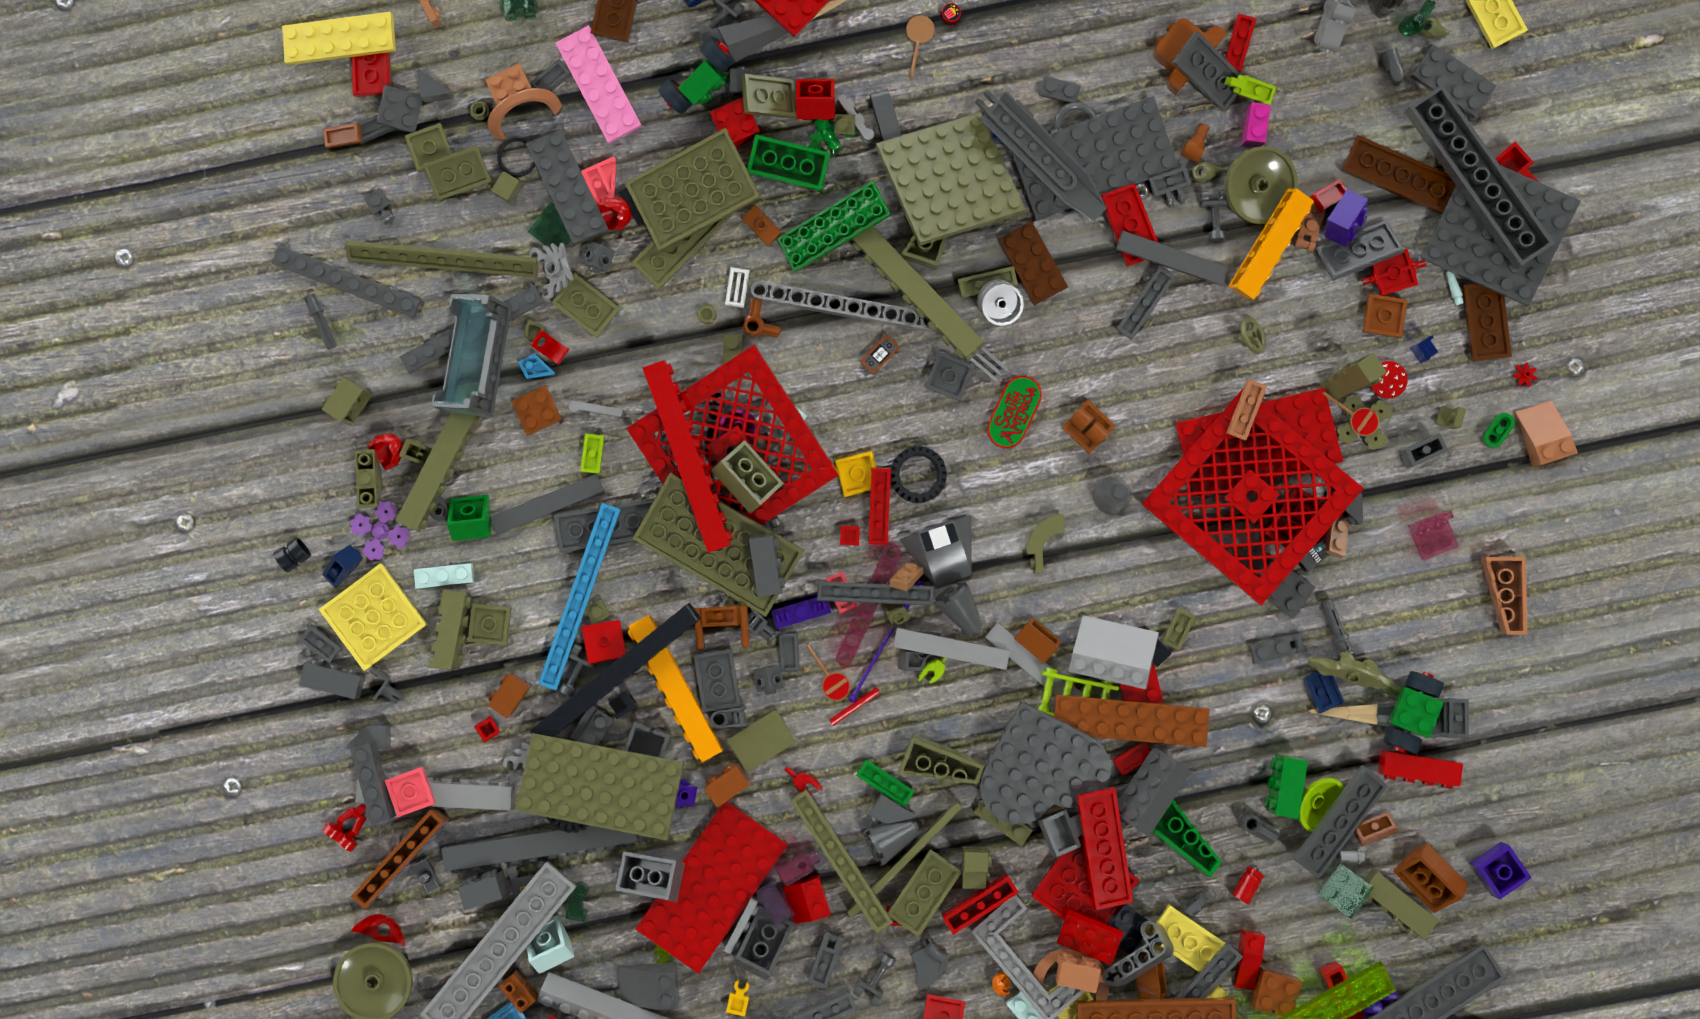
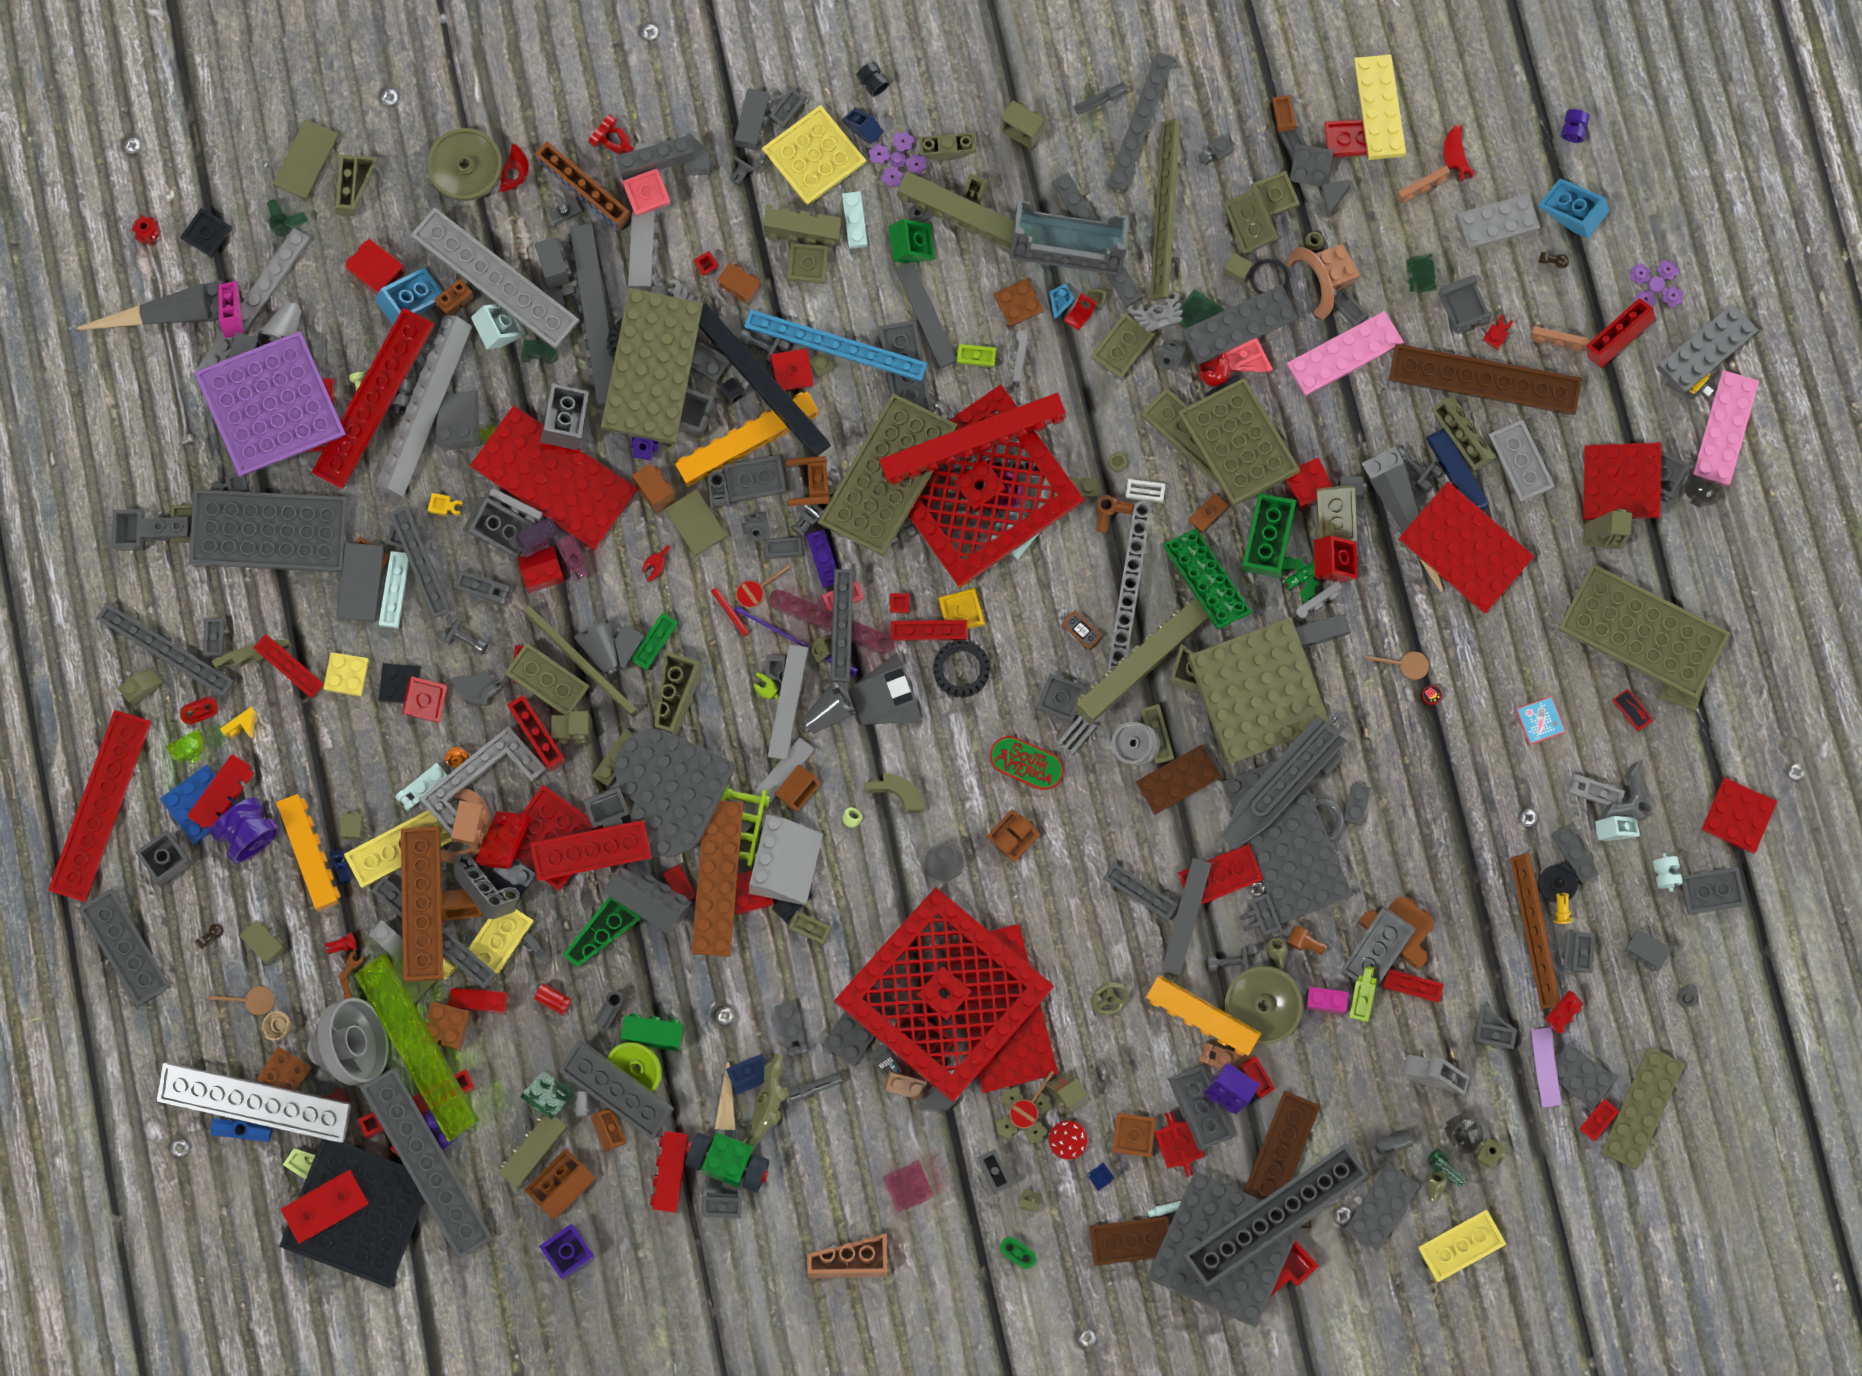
camera: 90 degrees right, 10 degrees down
red hair [367,433,404,470] -> none
brick [658,36,735,114] -> none
olive slope [711,440,784,514] -> none
dark grey brick [749,533,785,597] -> none
olive plate [790,790,893,933] -> none
olive plate [834,114,855,134] -> none
medium nougat plate [889,563,923,591] -> none
nougat plate [1226,379,1267,441] -> none
red plant [1513,362,1538,387] -> none
nougat slope [1514,400,1578,467] -> none
none -> yellowish green piece [842,807,862,828]

